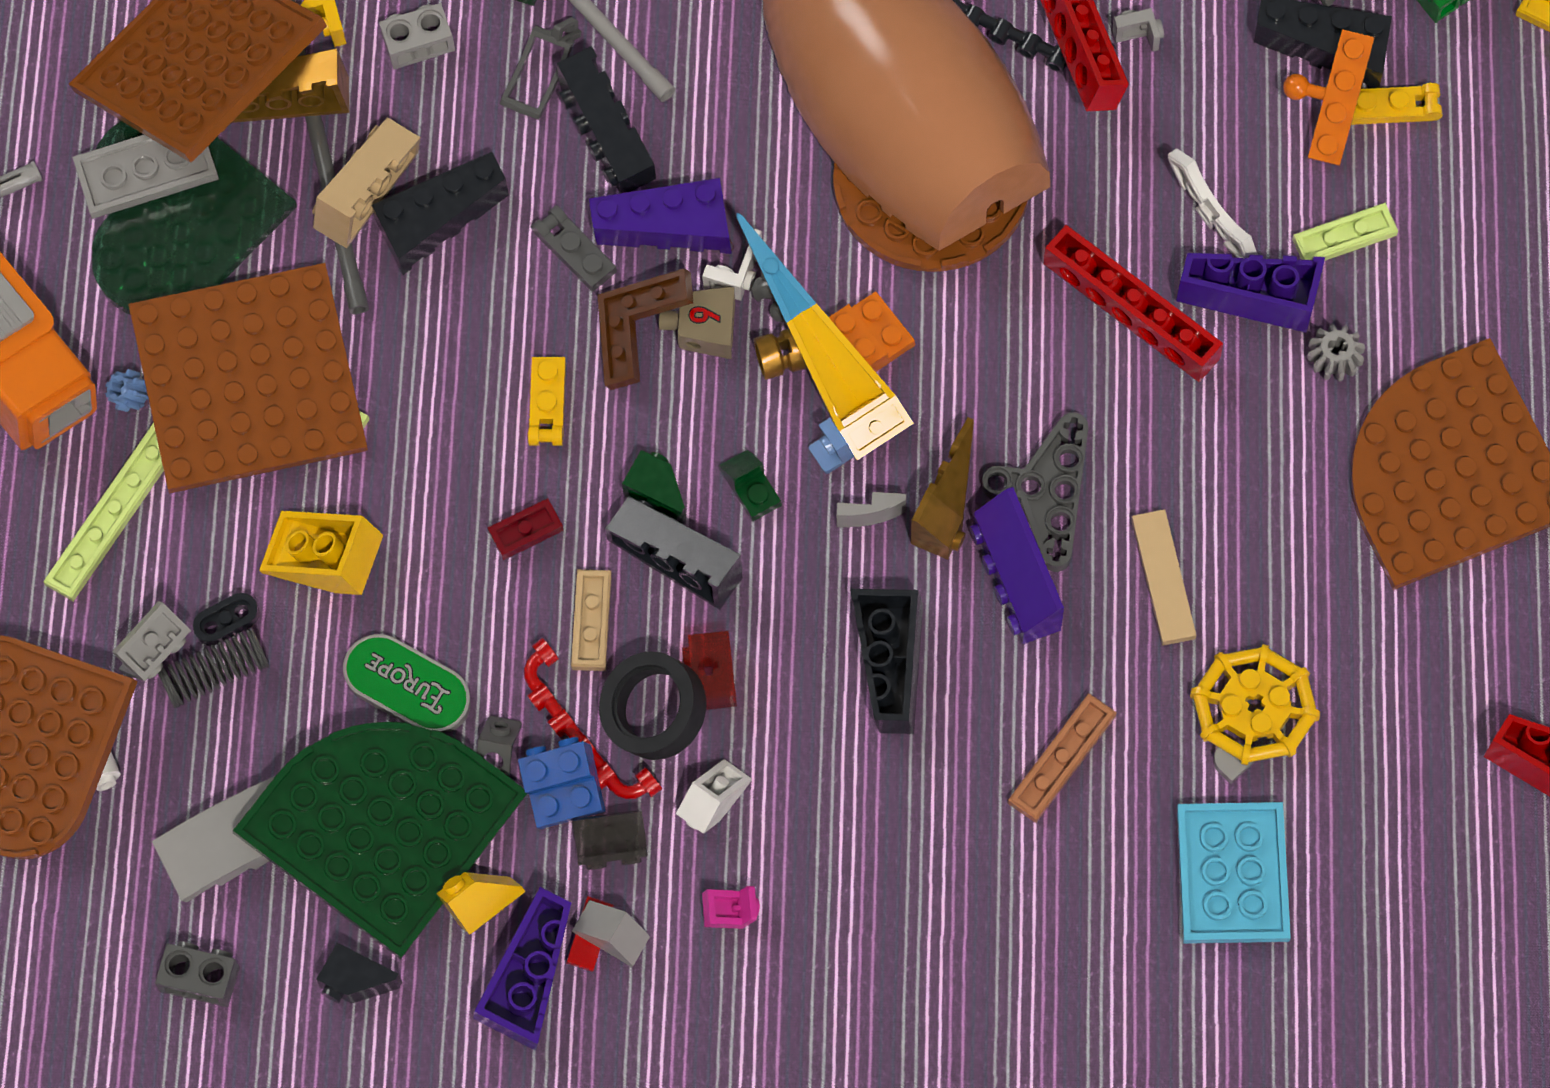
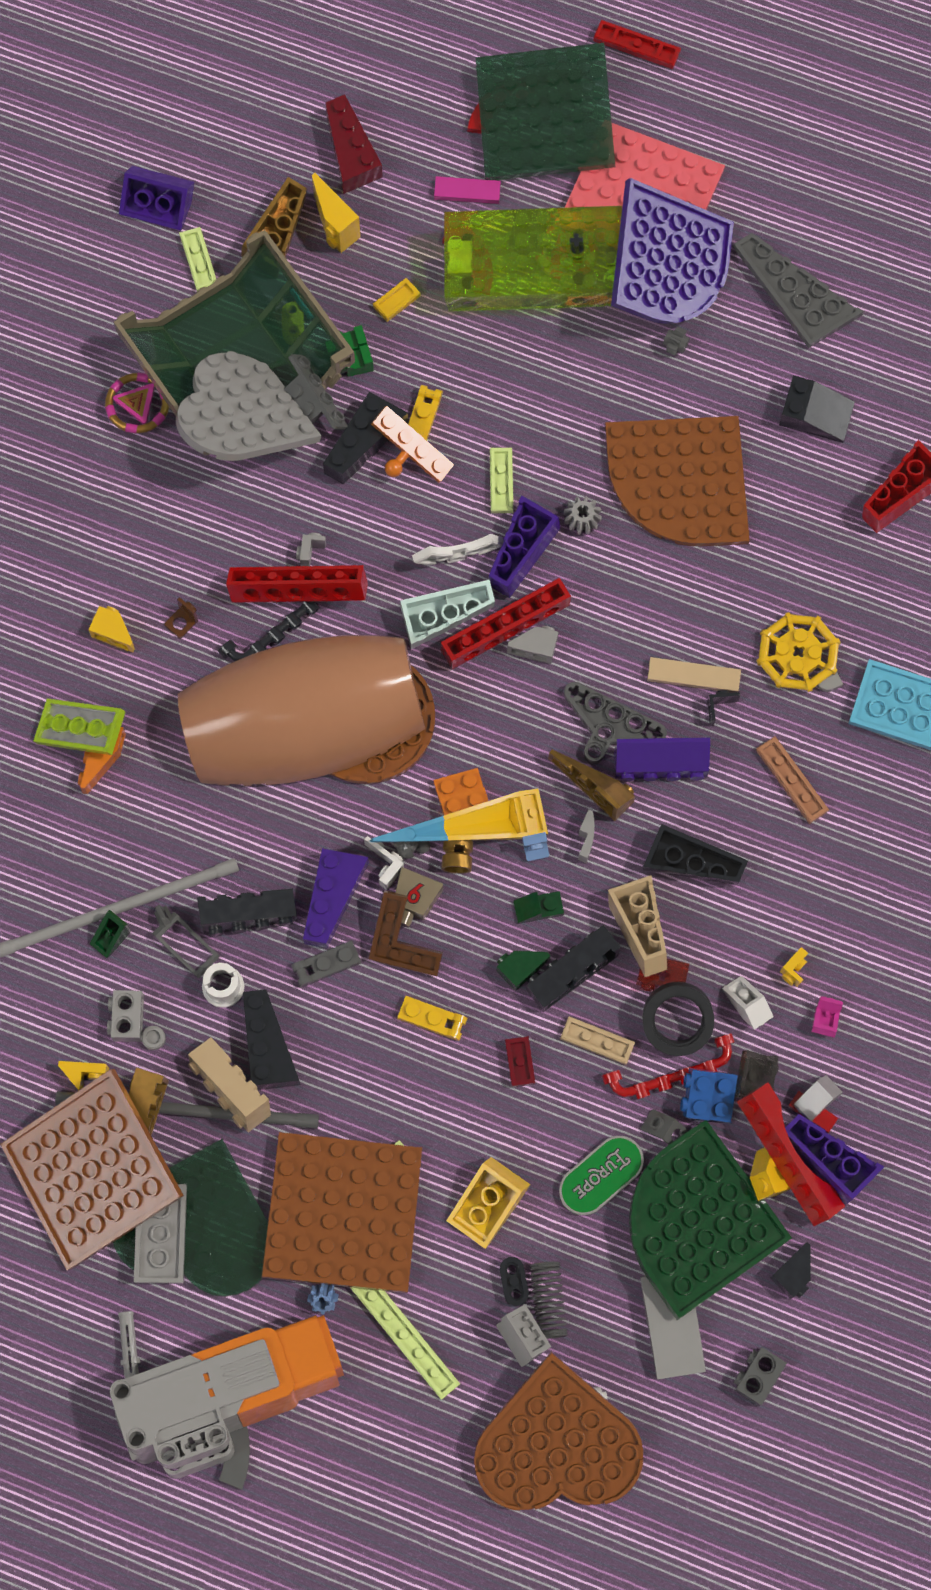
camera: 75 degrees left, 5 degrees up
none -> light grey tile [141,1026,166,1050]
none -> white piece [202,963,245,1008]
none -> light aqua wedge [400,580,495,649]
none -> light grey slope [507,626,558,664]
none -> tan wedge [608,875,667,977]
none -> black bracket [707,690,740,726]
none -> red arch [737,1082,845,1226]
none -> yellow bracket [780,947,808,987]

